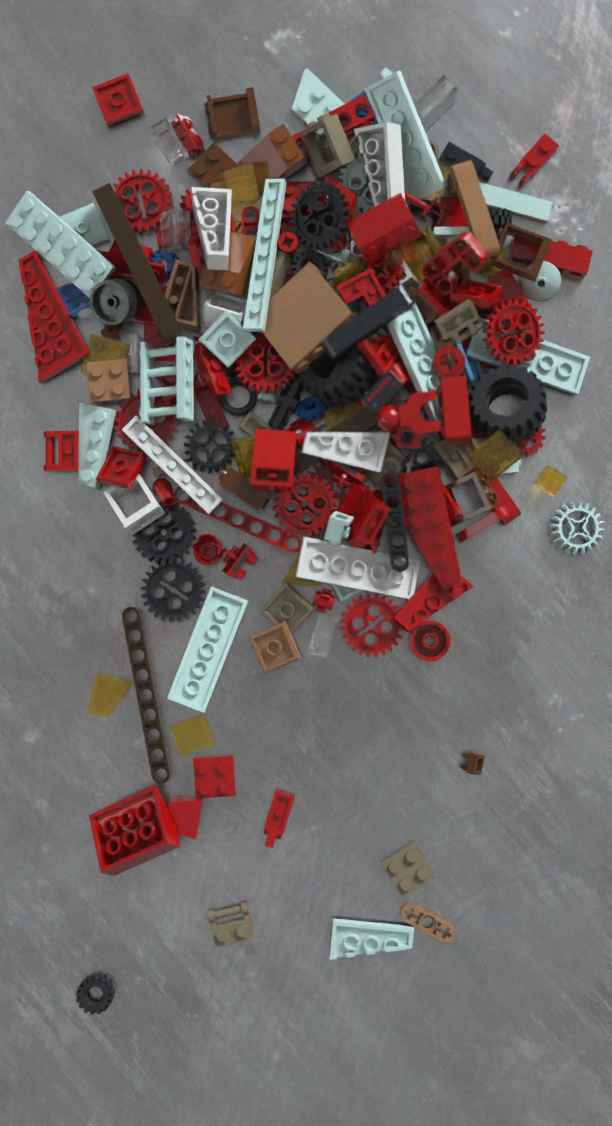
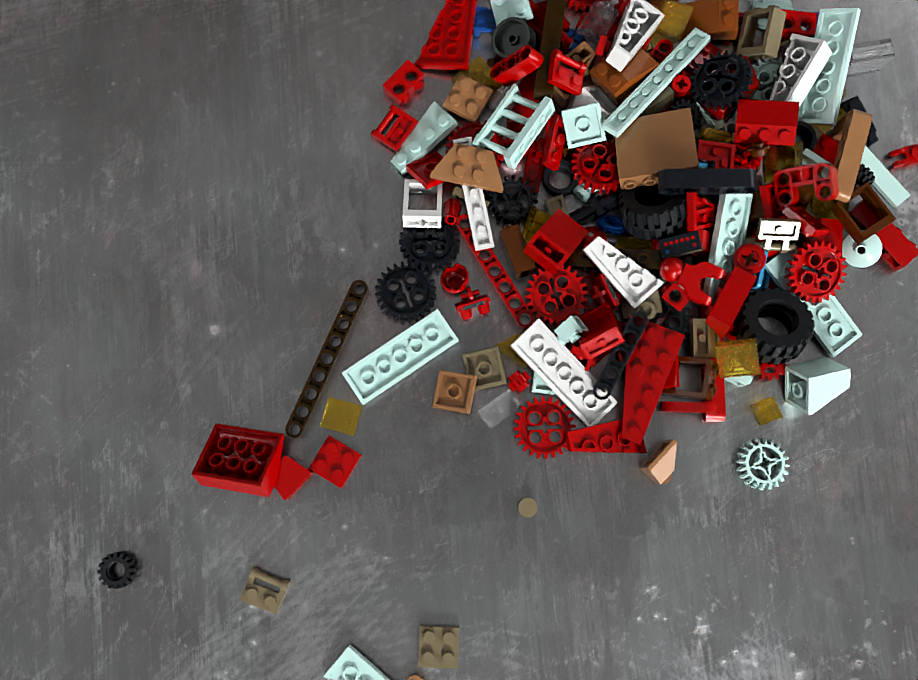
camera: 30 degrees right, 5 degrees down
clear yellow wing [87,673,134,717] -> none
red hinge [263,790,295,848] -> none
red piece [404,191,448,227] -> none
red brick [408,621,451,661] -> none
reddish brown tile [460,753,485,775] -> none
none -> red brick [382,60,425,107]
none -> medium nougat wing [430,143,504,193]
none -> red beam [490,45,544,87]
none -> dark tan tile [518,497,538,518]
none -> red plate [547,48,587,96]
none -> slope [640,439,677,485]
none -> light aqua slope [785,357,851,415]

